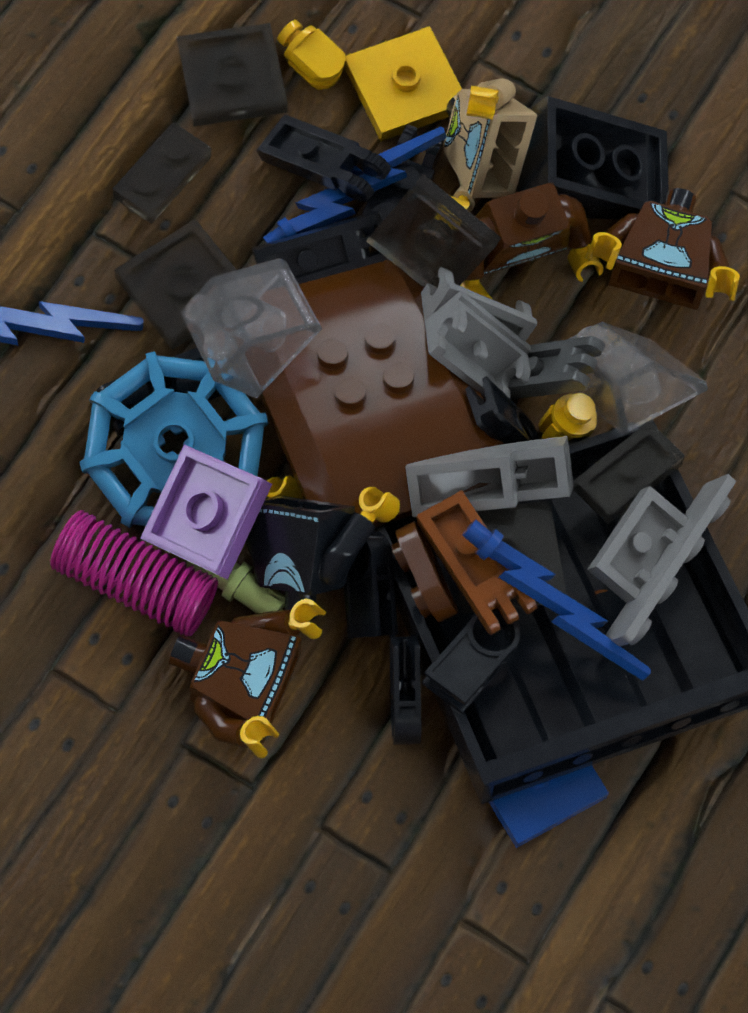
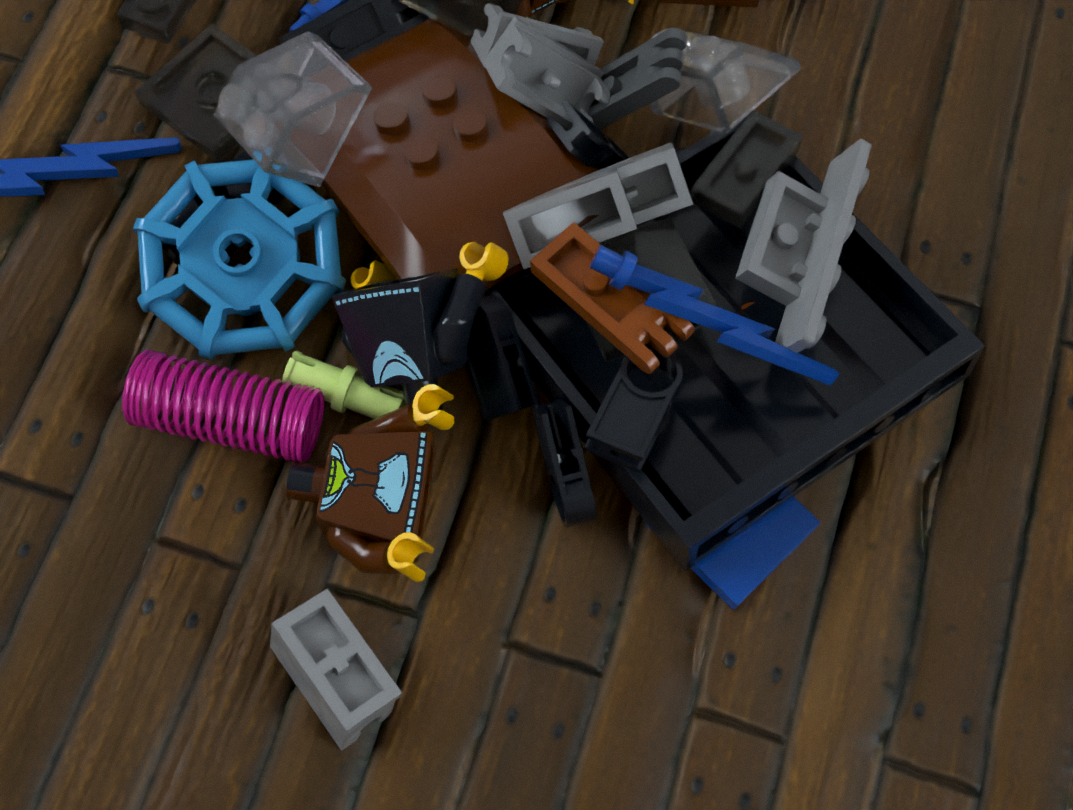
camera: 10 degrees left, 0 degrees up
medium lavender plate [140,444,272,580] -> none
reddish brown plate [391,521,459,623] -> none
yellow arm [538,393,597,441] -> none
none -> light grey hinge [270,589,402,751]

